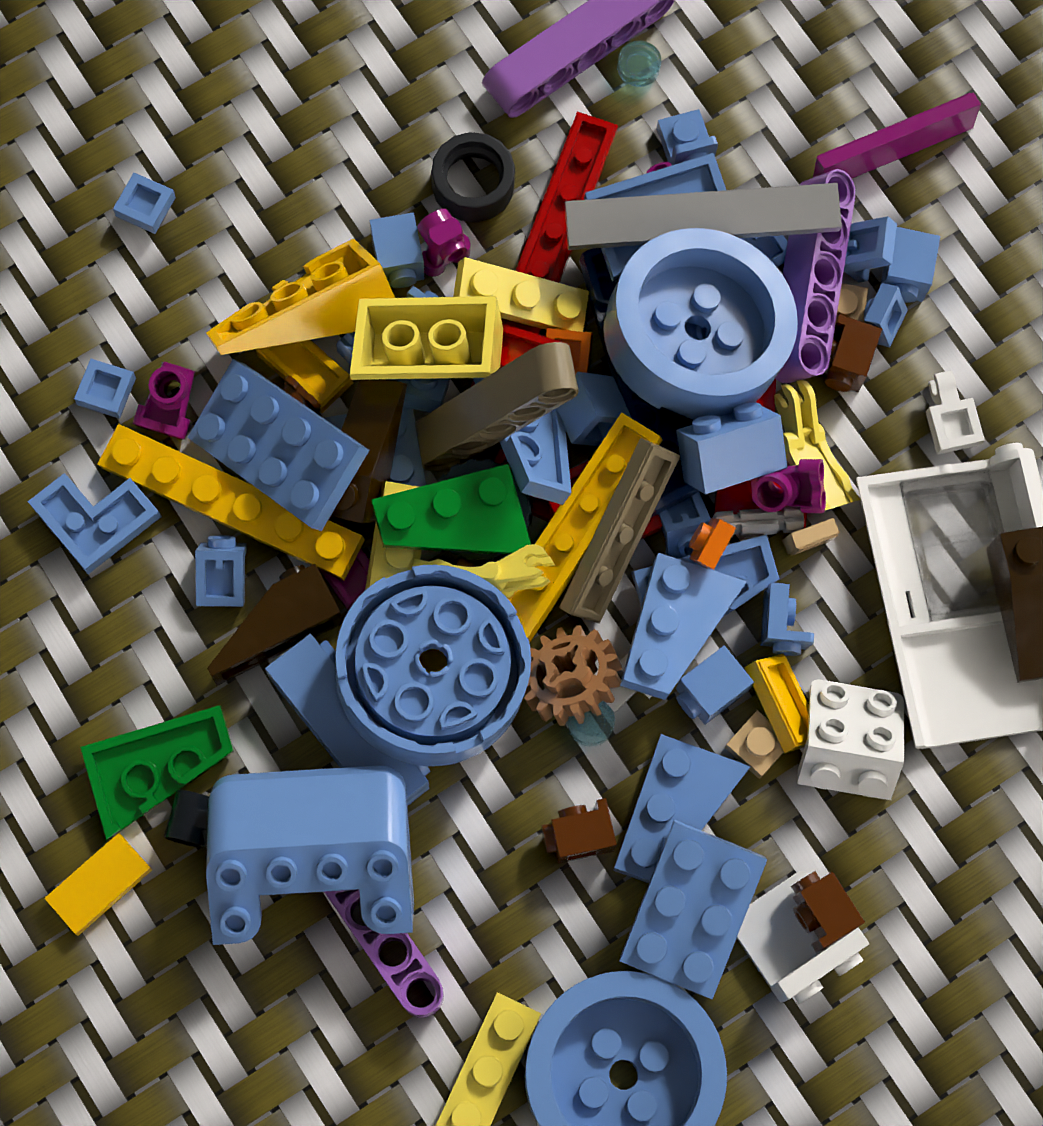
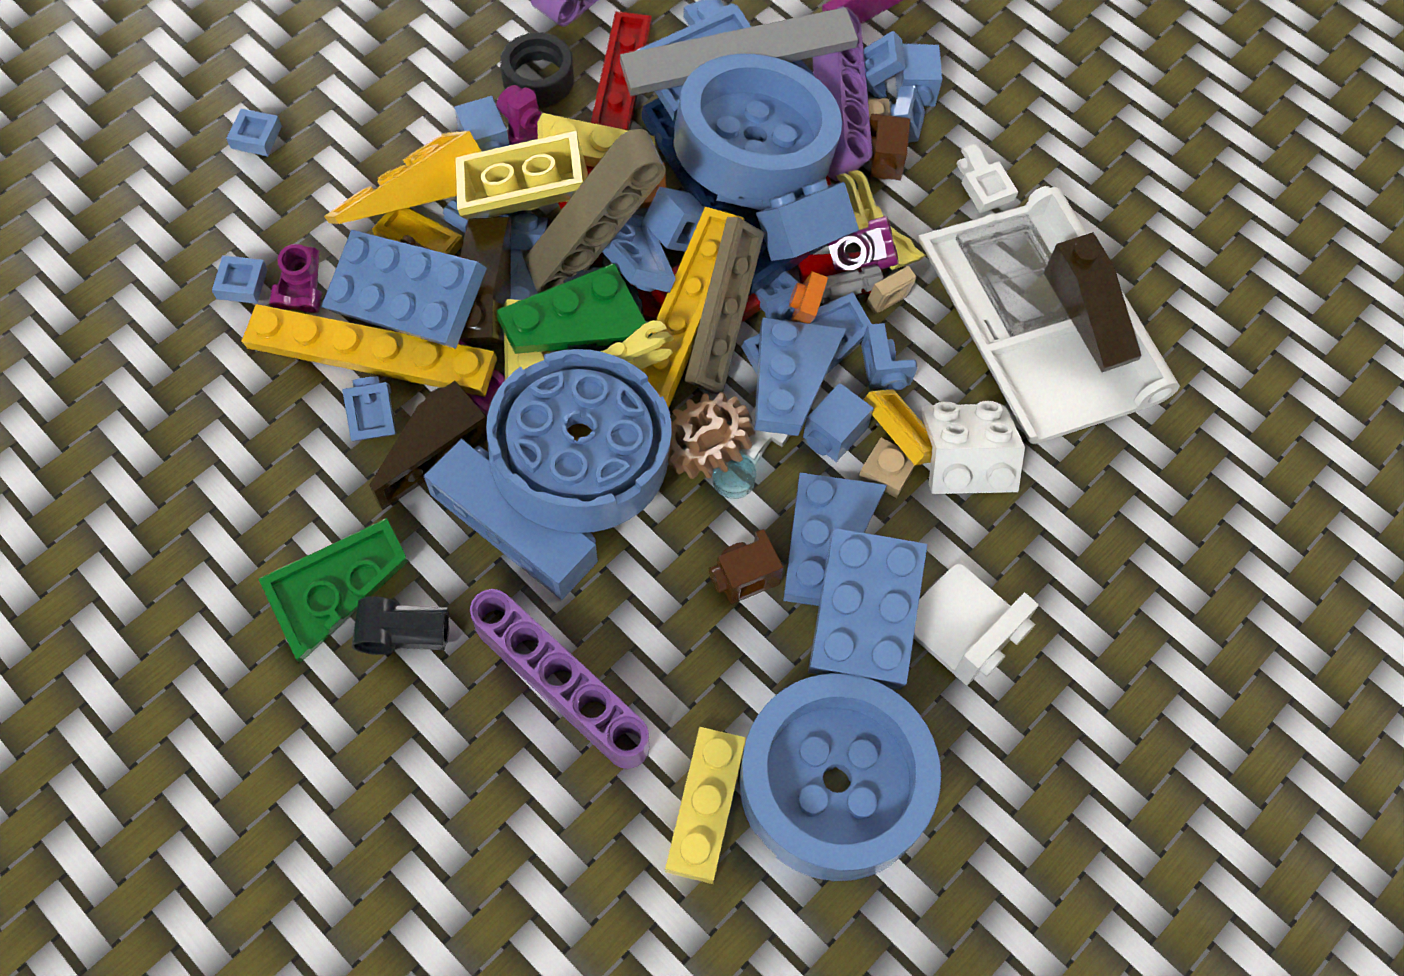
camera: 10 degrees left, 10 degrees down
medium blue plate [28,473,161,574] -> none
yellow tile [44,833,152,936] -> none
medium blue windscreen [206,766,414,945] -> none
reddish brown brick [791,871,865,953] -> none

